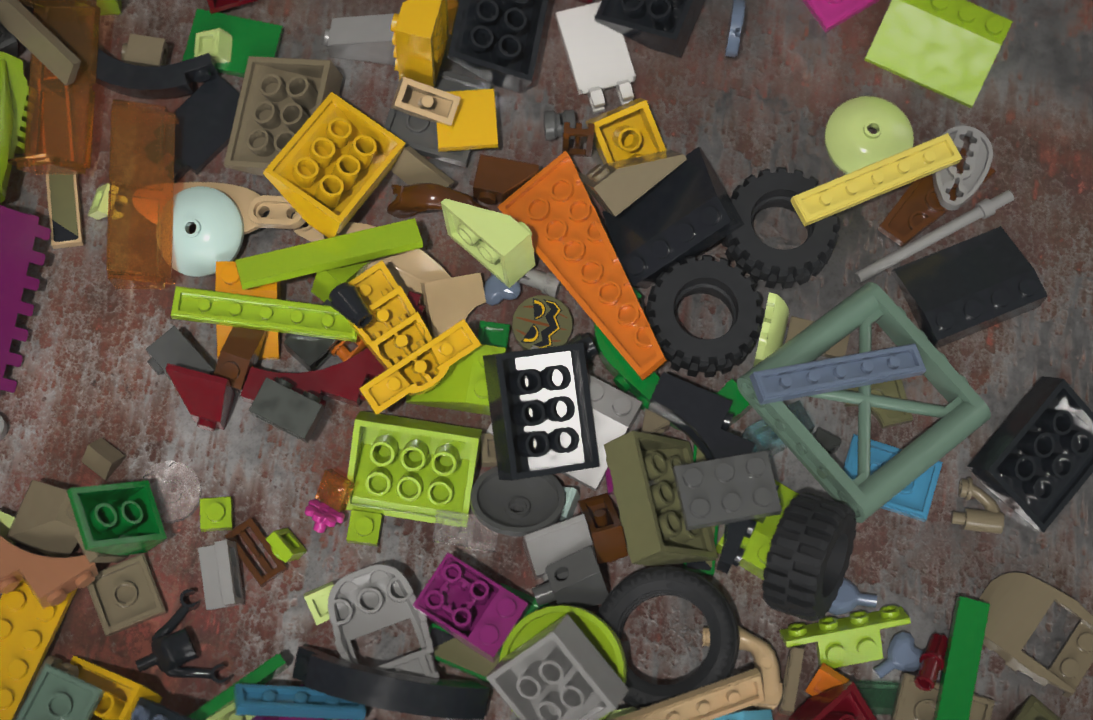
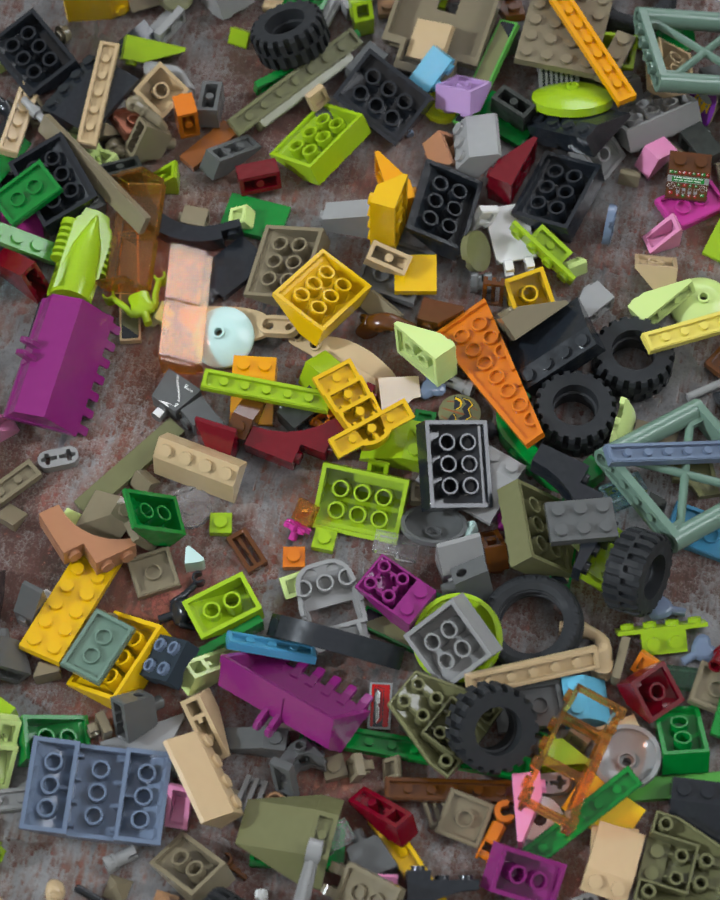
camera: 10 degrees right, 10 degrees down
light grey panel [198,540,244,610] -> none
lime tile [235,218,423,290] -> none
pearl dark grey brick [248,377,325,443] -> none
lime plate [266,527,307,563] -> none
black cone [329,283,372,328] -> none
dark tan slope [641,409,670,436] -> none
none -> olive tile [74,418,185,512]
none -> lime piece [102,271,168,327]
none -> dark grey torso [151,369,202,422]
none -> tan slope [153,432,247,503]
none -> lime slope [182,571,265,640]
none -> light aqua slope [185,546,206,573]
none -> orange plate [283,547,305,570]
none -> lime slope [367,458,390,474]
none -> olive tile [460,230,491,272]
none -> white tile [469,205,500,231]
none -> lime bracket [509,220,576,285]
none -> yellowish green slope [563,257,587,277]
none -> light grey slope [579,280,615,324]
none -> yellowish green slope [628,278,696,325]
none -> tan slope [634,254,678,289]
none -> bright pink slope [642,213,683,254]

